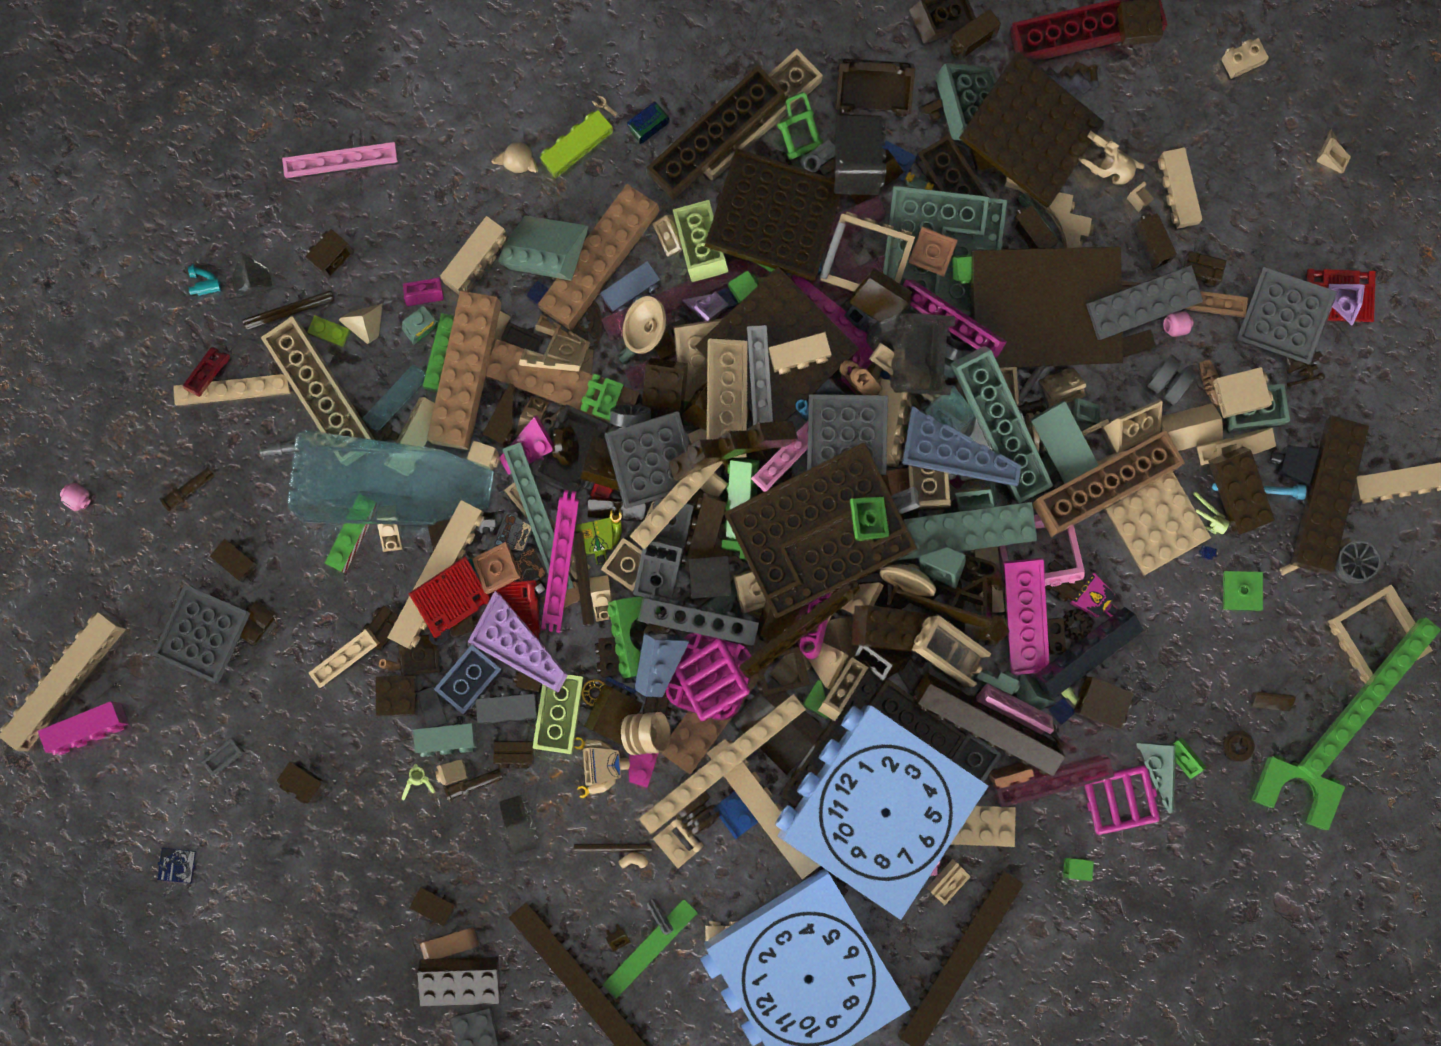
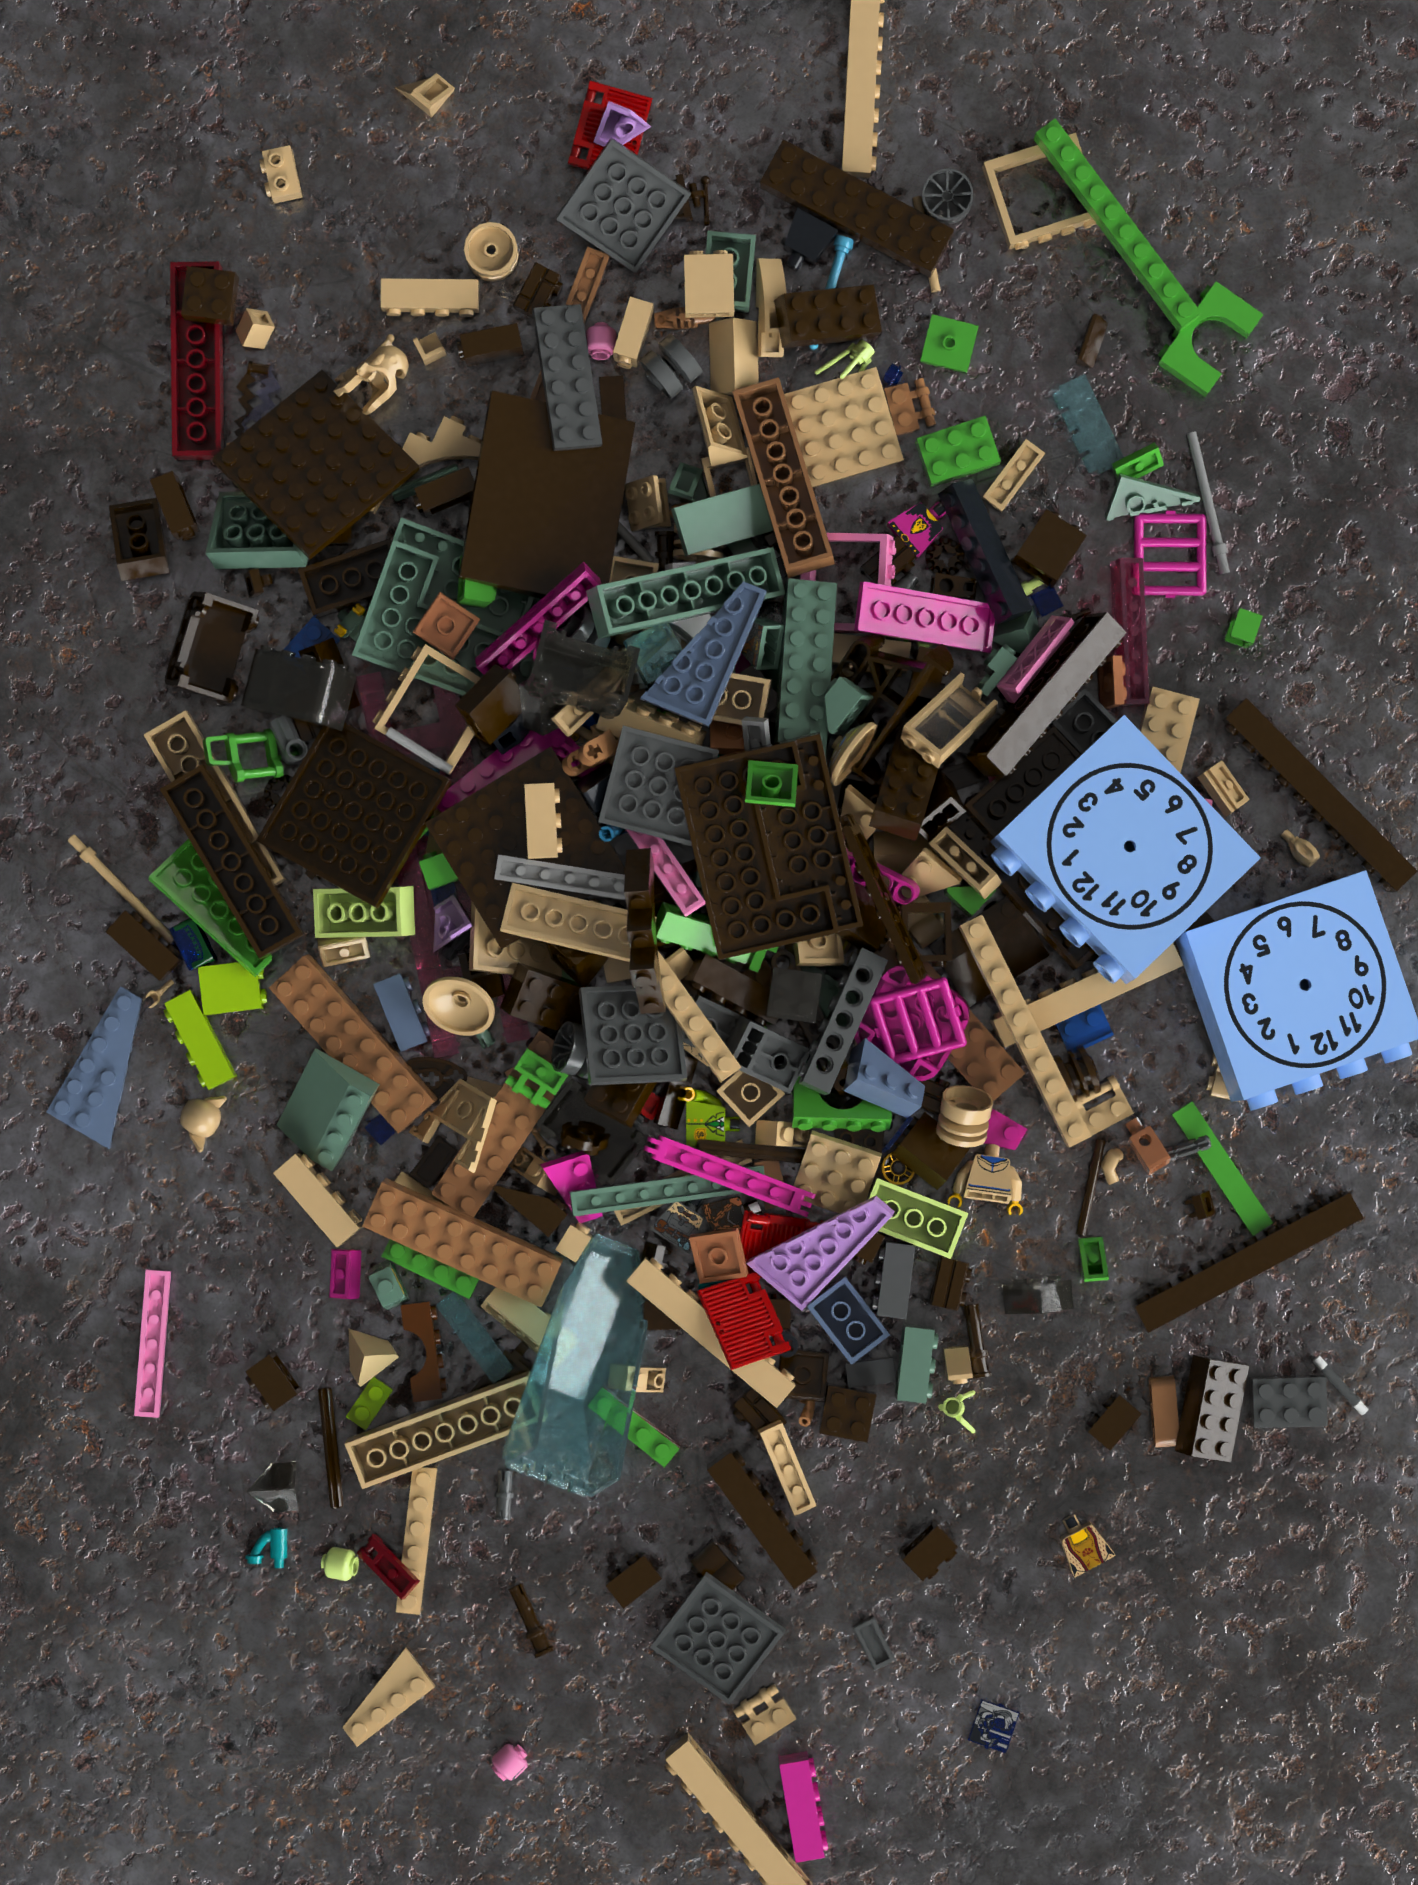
camera: 80 degrees left, 5 degrees up
dark brown gear [1223,730,1255,762] -> none
none -> sand blue wing [46,986,143,1149]
none -> tan bar [68,834,176,944]
none -> dark brown brick [106,910,182,981]
none -> bright green wing [148,839,272,977]
none -> lime panel [198,962,268,1016]
none -> tan panel [236,308,275,349]
none -> yellowish green head [321,1547,359,1581]
none -> tan wing [342,1647,435,1747]
none -> reddish brown arch [400,1300,447,1403]
none -> tan wheel [464,222,519,282]
none -> tan brick [613,297,654,369]
none -> dark brown brick [707,1448,819,1589]
none -> tan plate [733,1684,796,1745]
none -> tan plate [793,1130,882,1213]
none -> medium nougat plate [884,378,936,436]
none -> bright green brick [915,415,1001,488]
none -> tan plate [982,439,1045,513]
none -> clear light blue windscreen [1052,375,1124,474]
none -> torso [1060,1514,1115,1578]
none -> bright green slope [1078,1237,1109,1282]
none -> nougat torso [1125,1117,1171,1176]
none -> light grey bar [1187,432,1230,575]
none -> tan piece [1281,829,1320,868]

